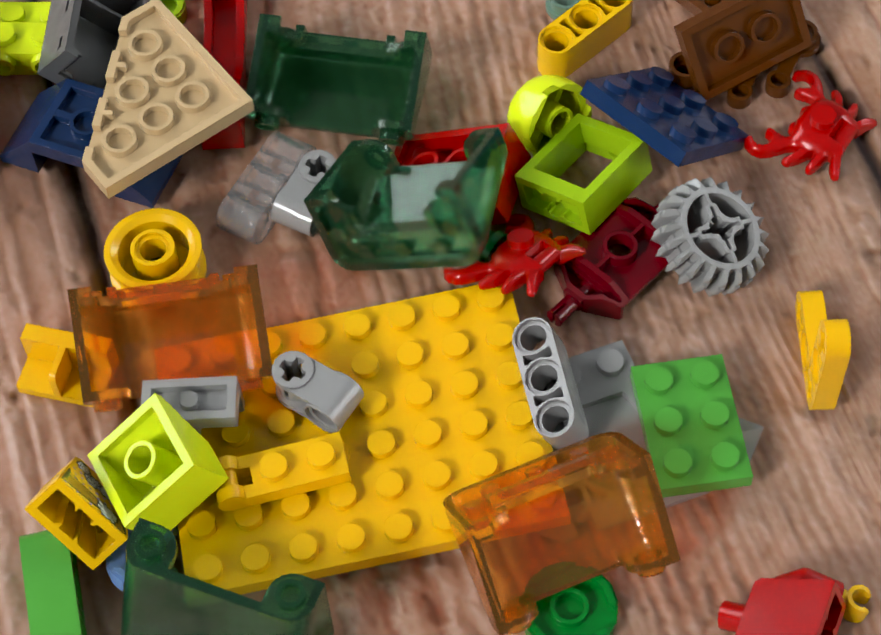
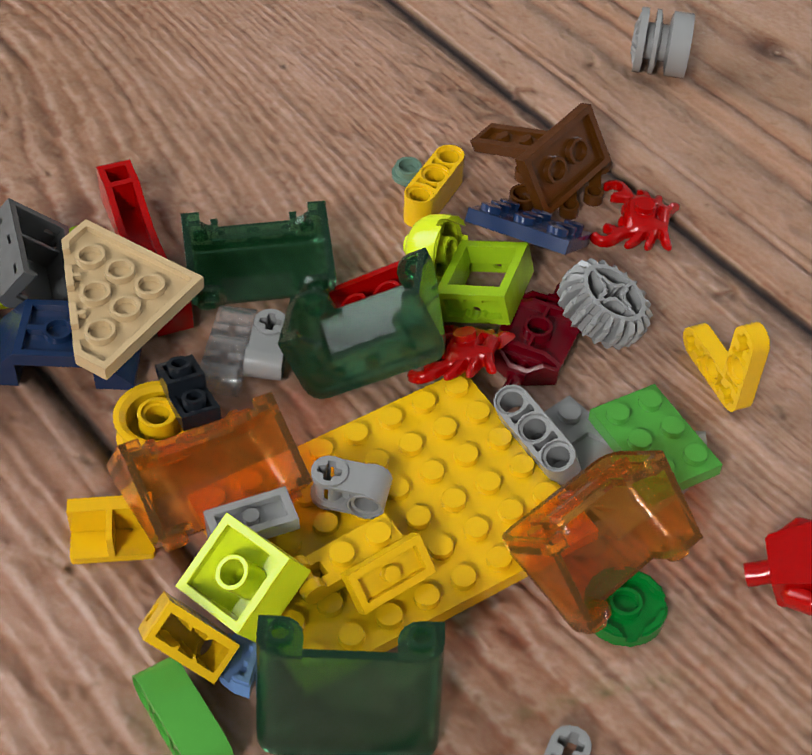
camera: 25 degrees left, 10 degrees down
none -> black slope [155,354,222,431]
none -> yellow plate [340,532,437,615]

